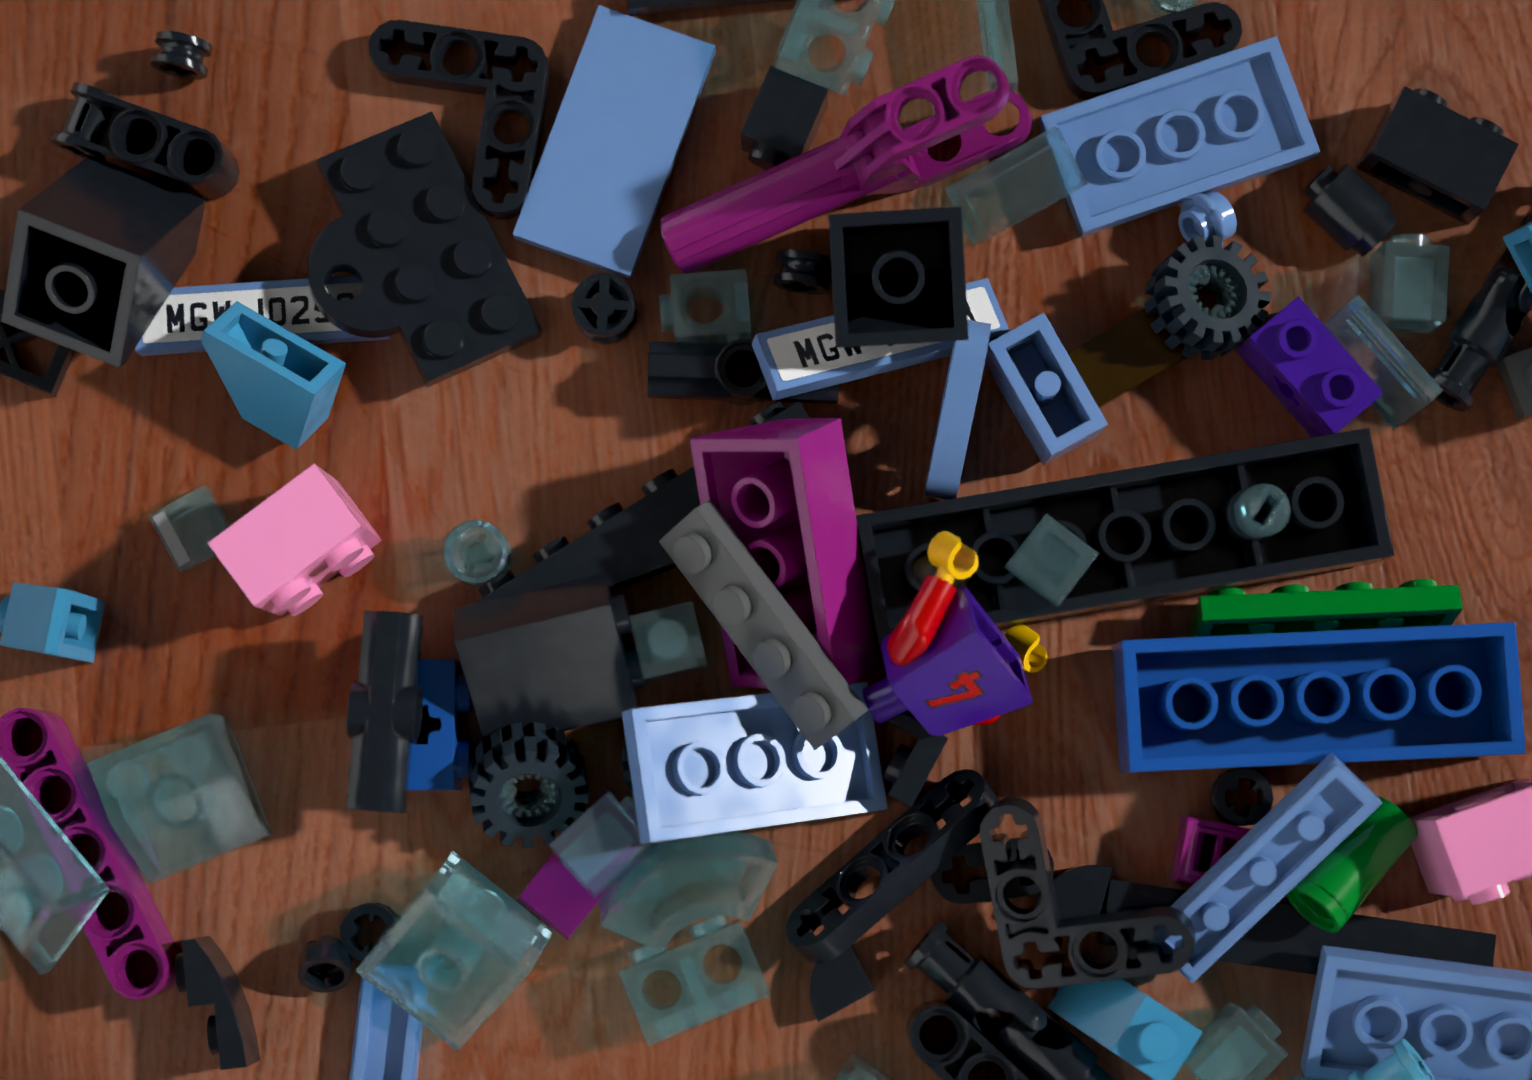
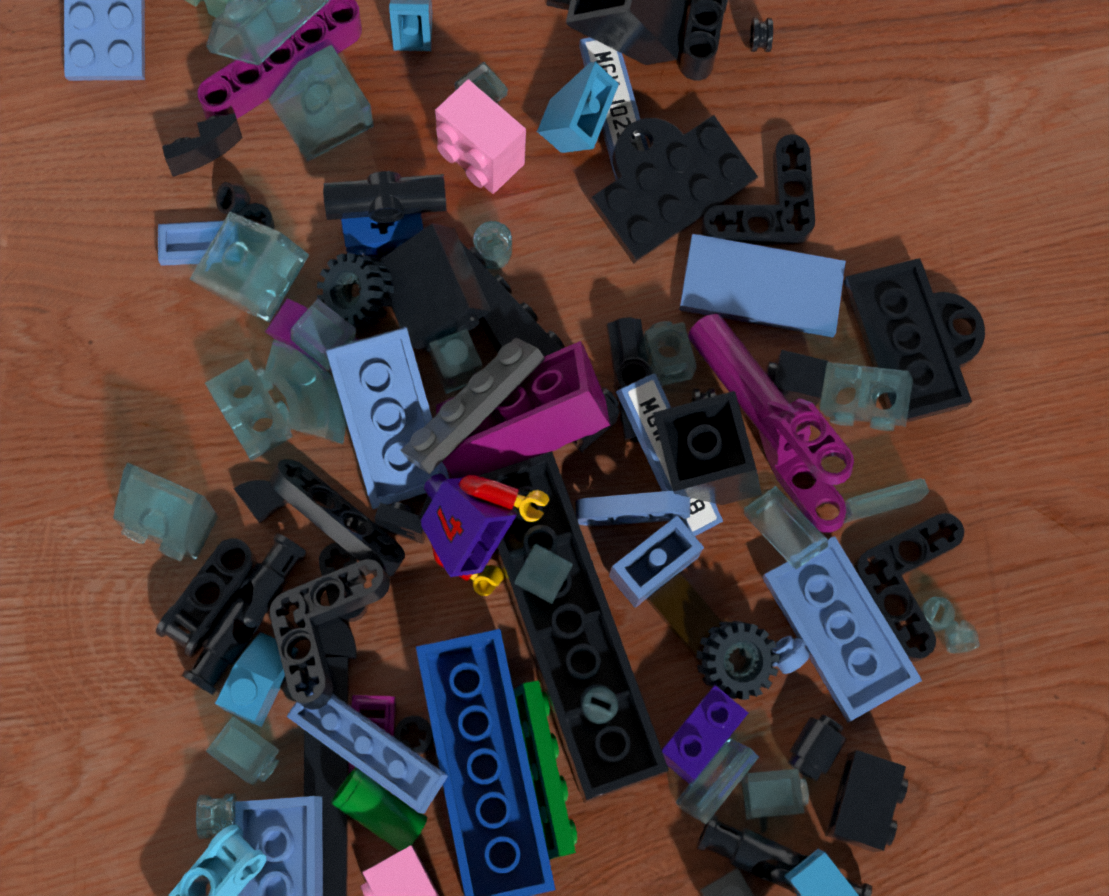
camera: 70 degrees right, 10 degrees down
black wheel [571,273,638,345] -> none

